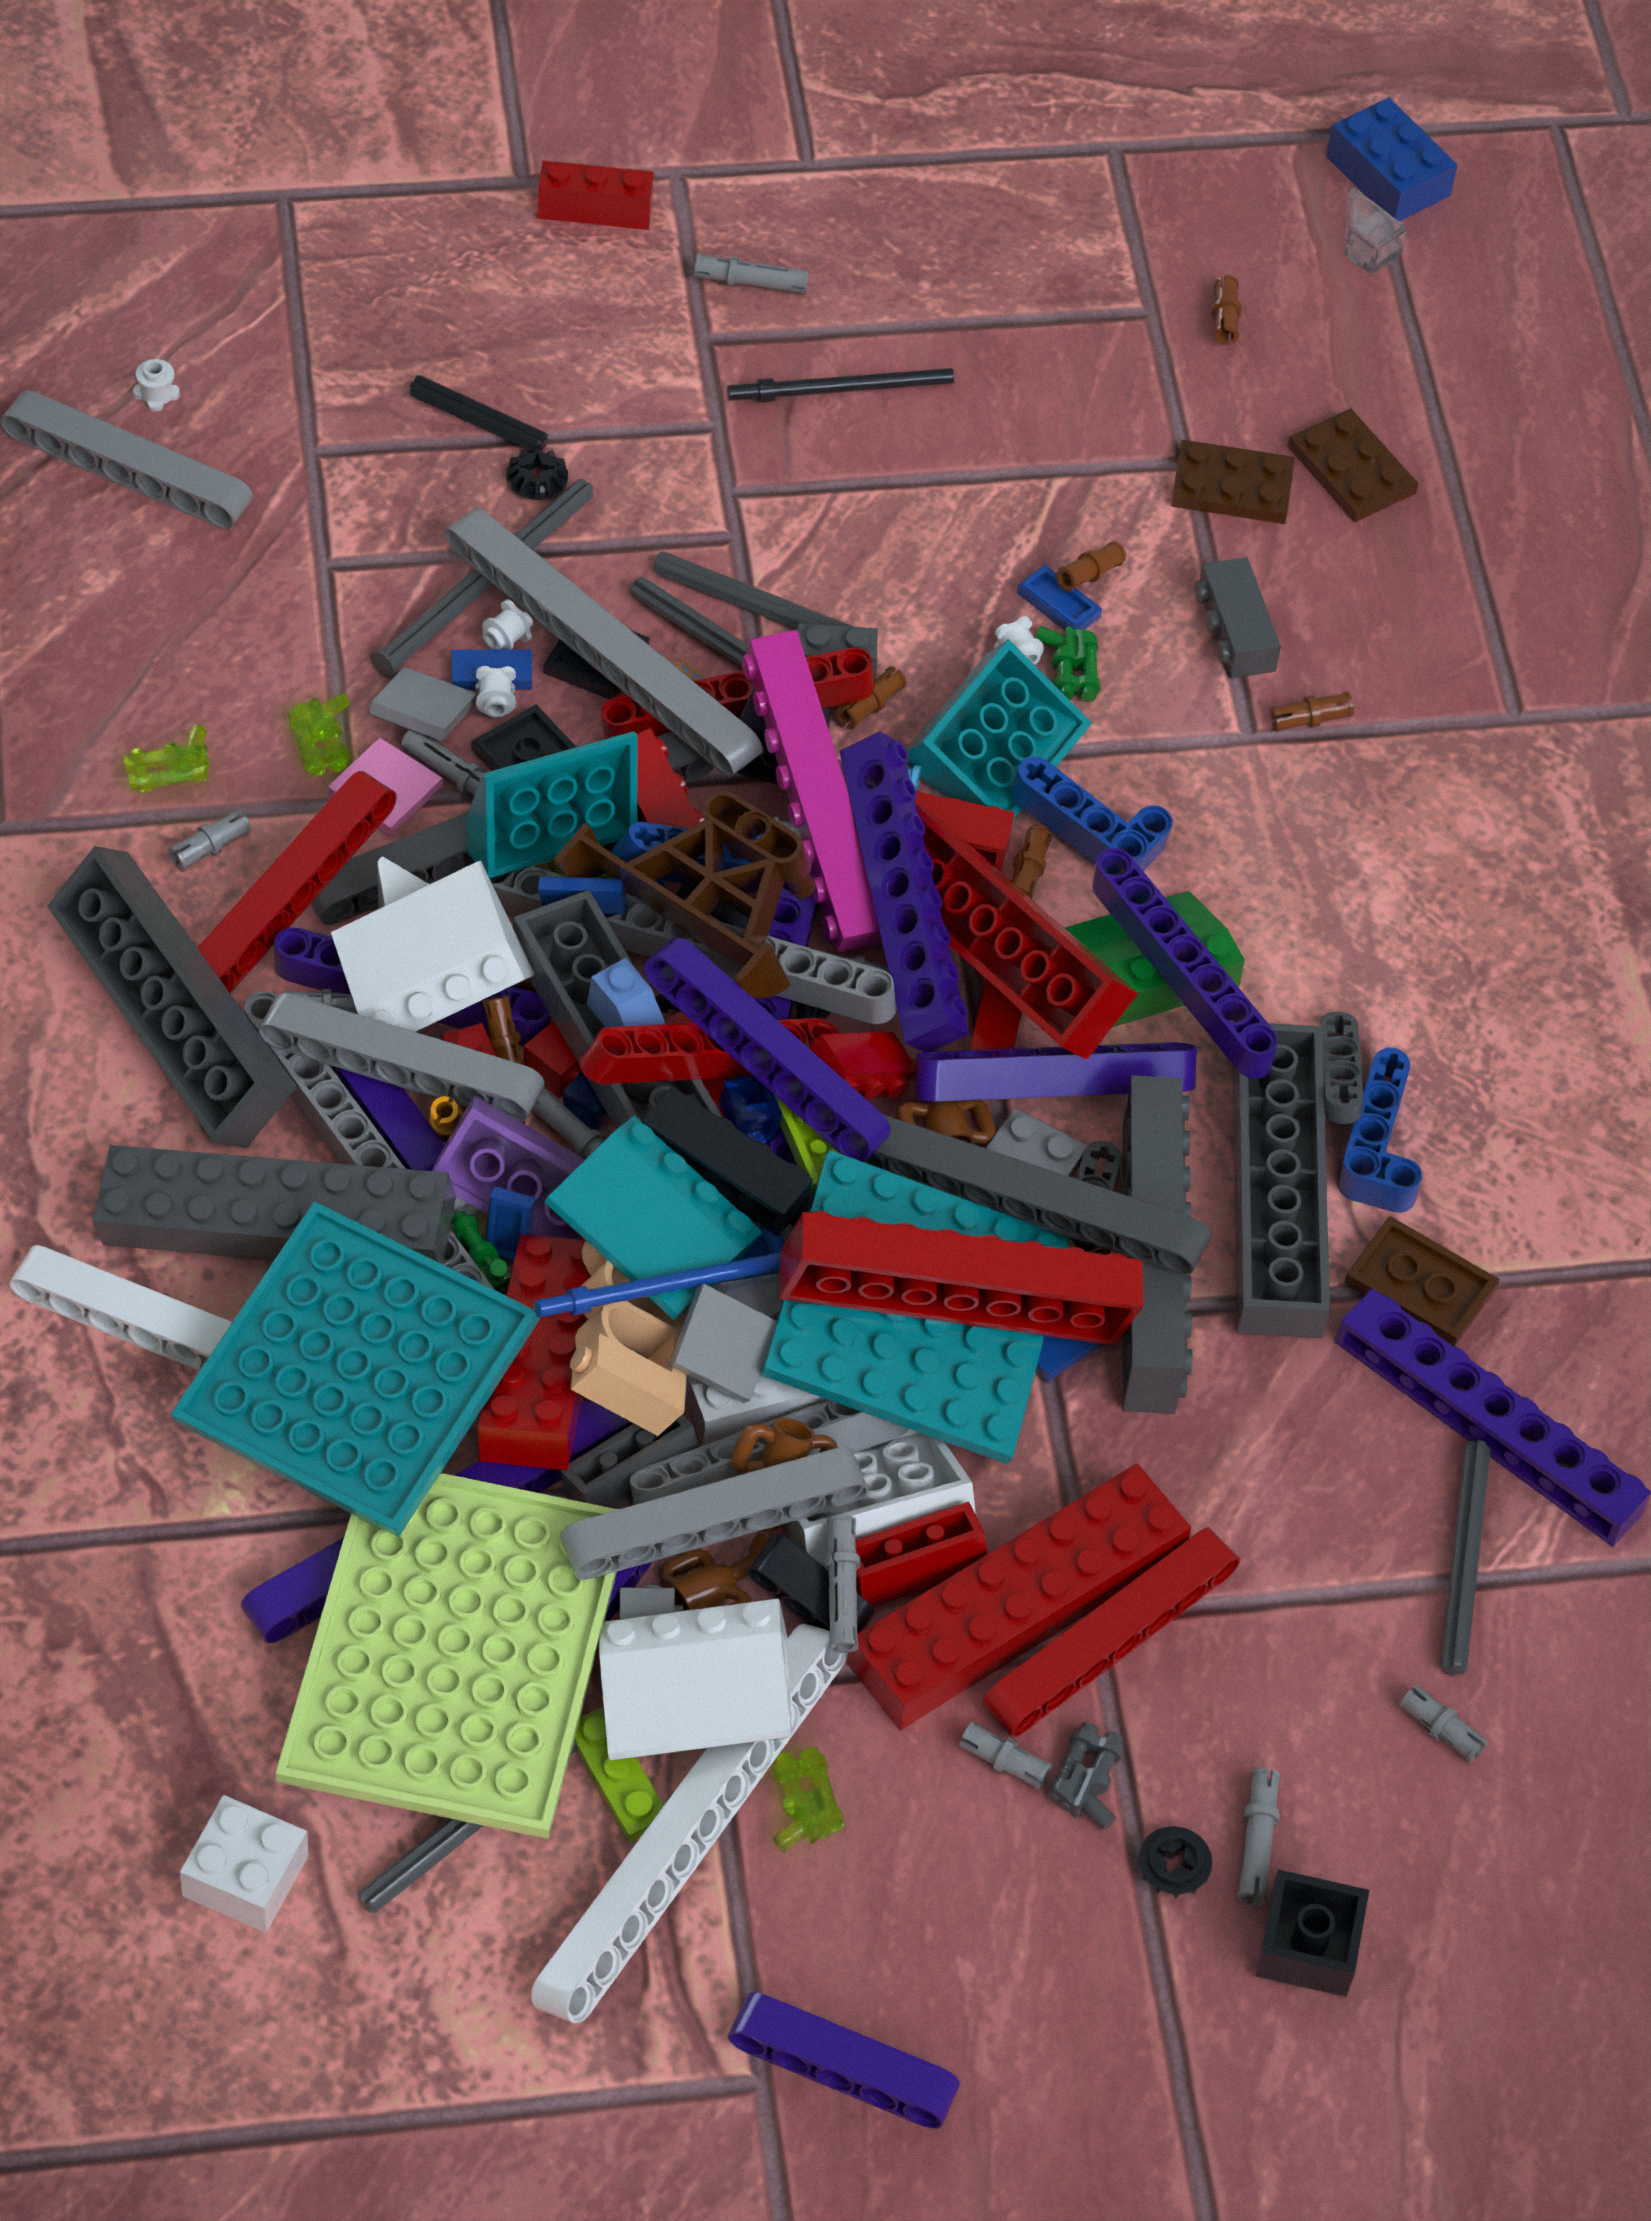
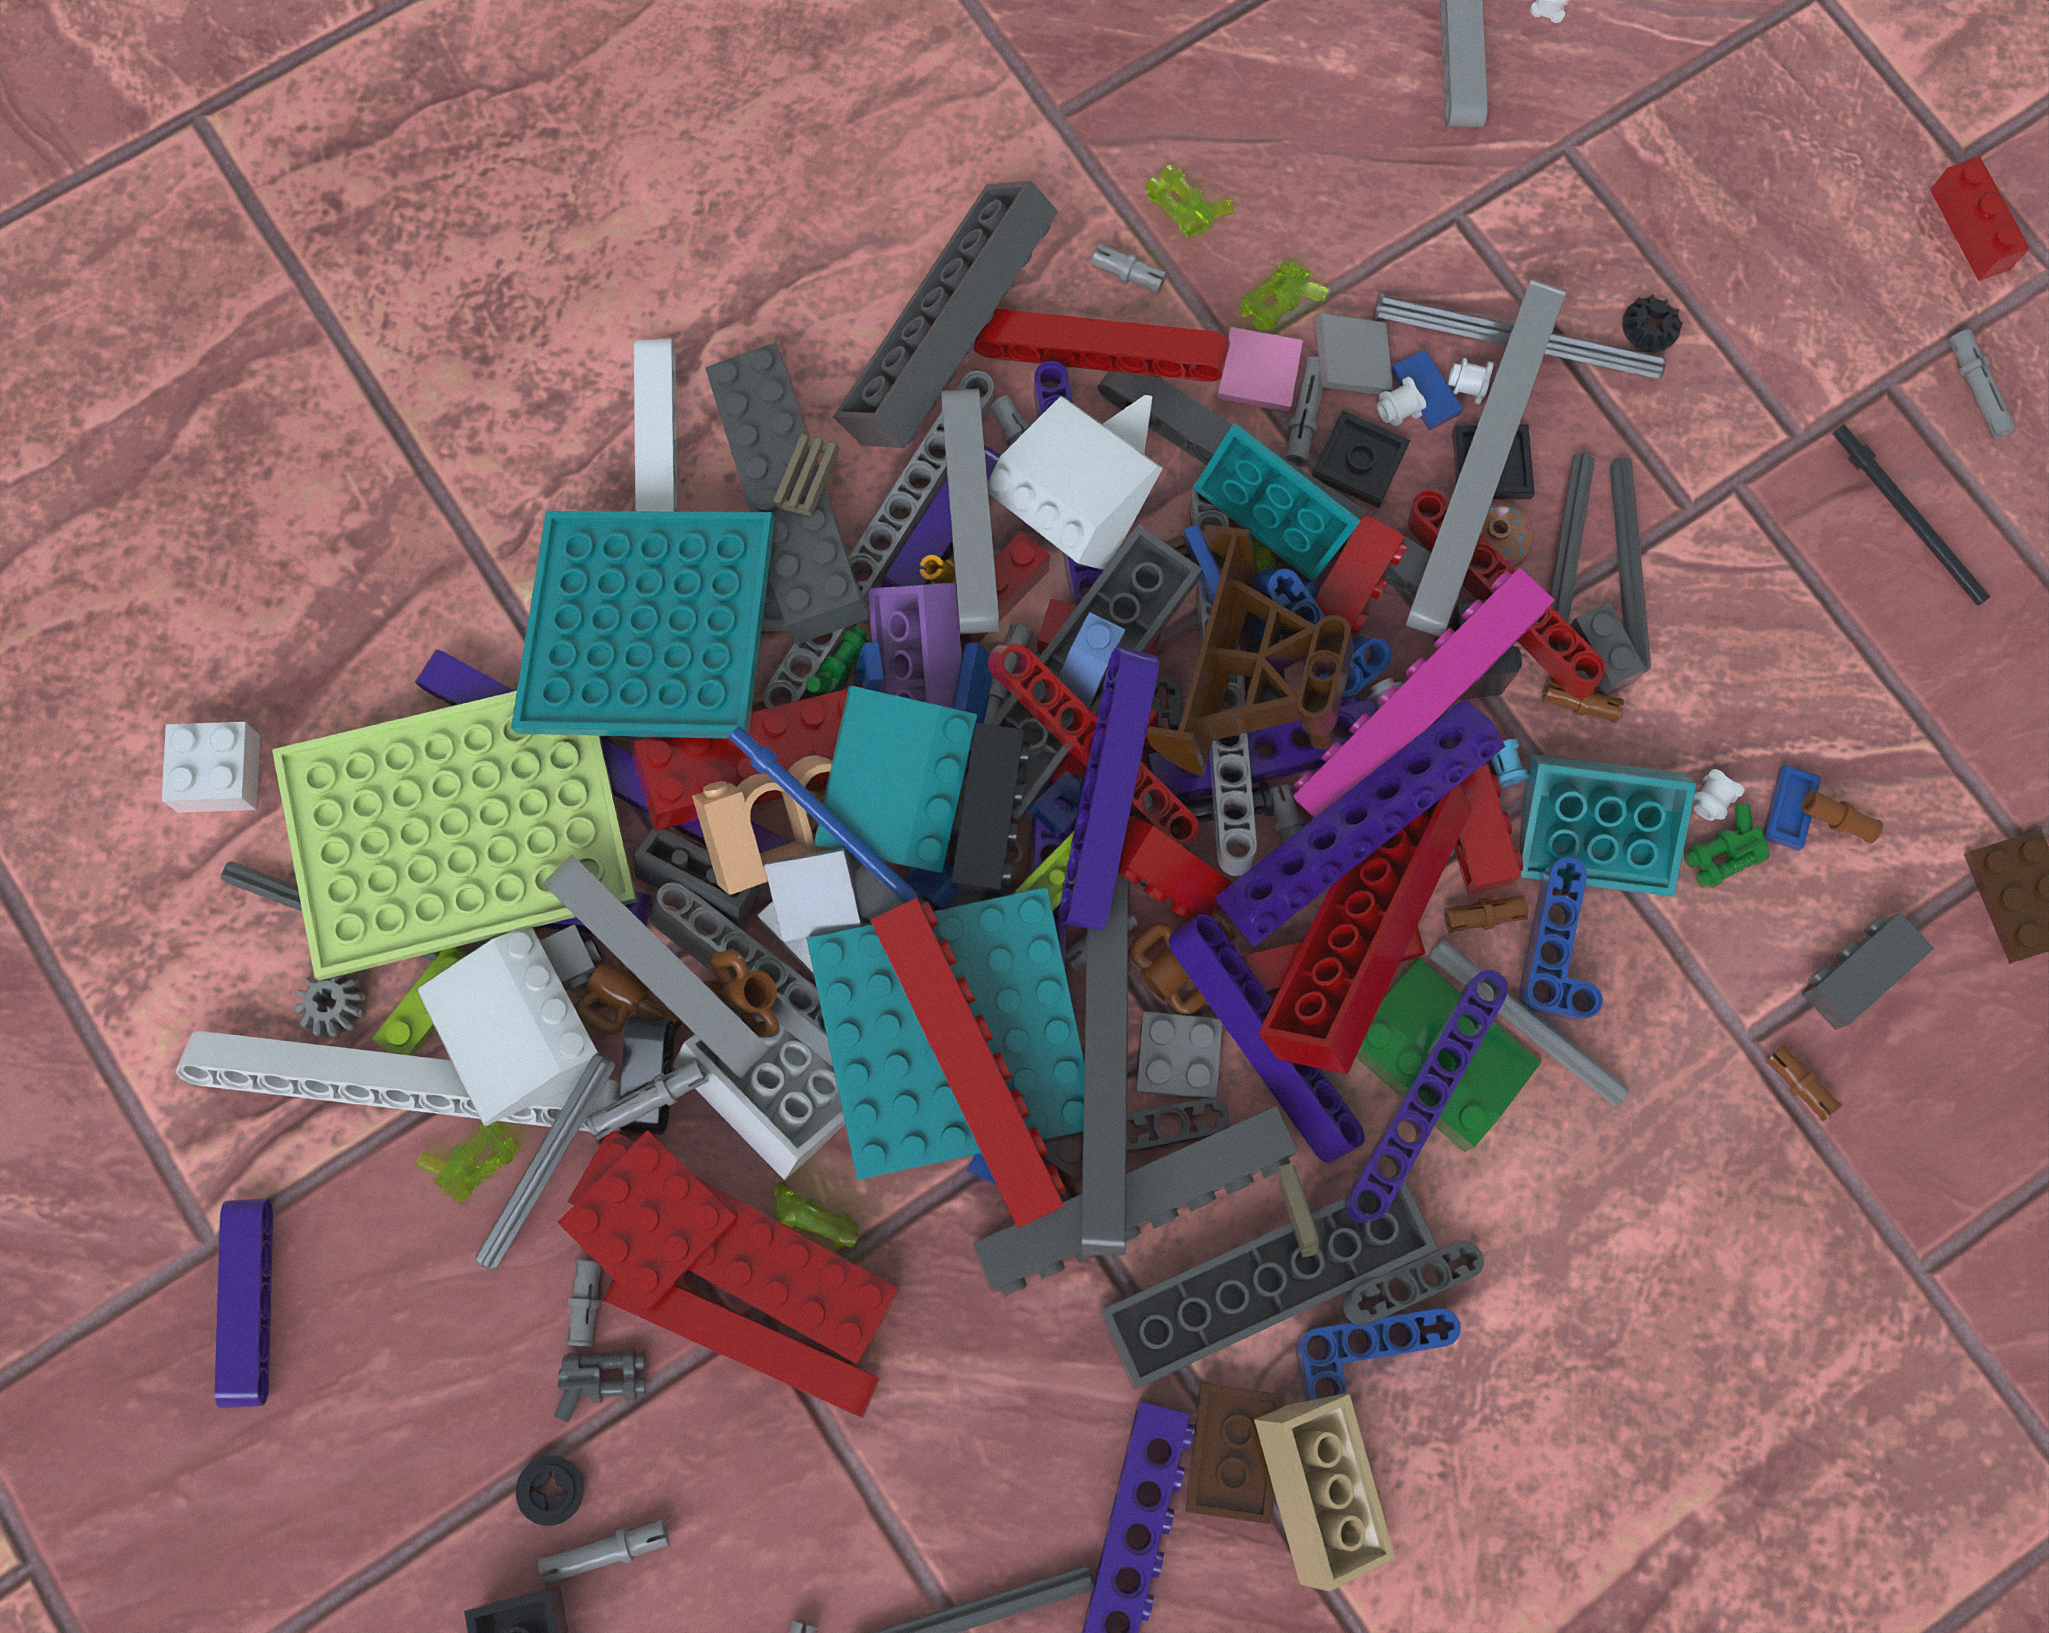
camera: 65 degrees right, 20 degrees up
black axle [410,375,548,452] -> none
dark orange pin [482,995,523,1065] -> none
red brick [855,1501,987,1607] -> none
none -> light grey gear [293,974,366,1038]
none -> dark grey axle [476,1053,616,1269]
none -> red plate [557,1130,738,1311]
none -> dark tan tile [773,434,840,517]
none -> clear neon green piece [773,1182,859,1249]
none -> blue tile [953,643,993,730]
none -> tan slope [1254,1393,1396,1592]
none -> dark tan tile [1278,1163,1319,1258]
none -> light grey axle [1430,940,1629,1106]

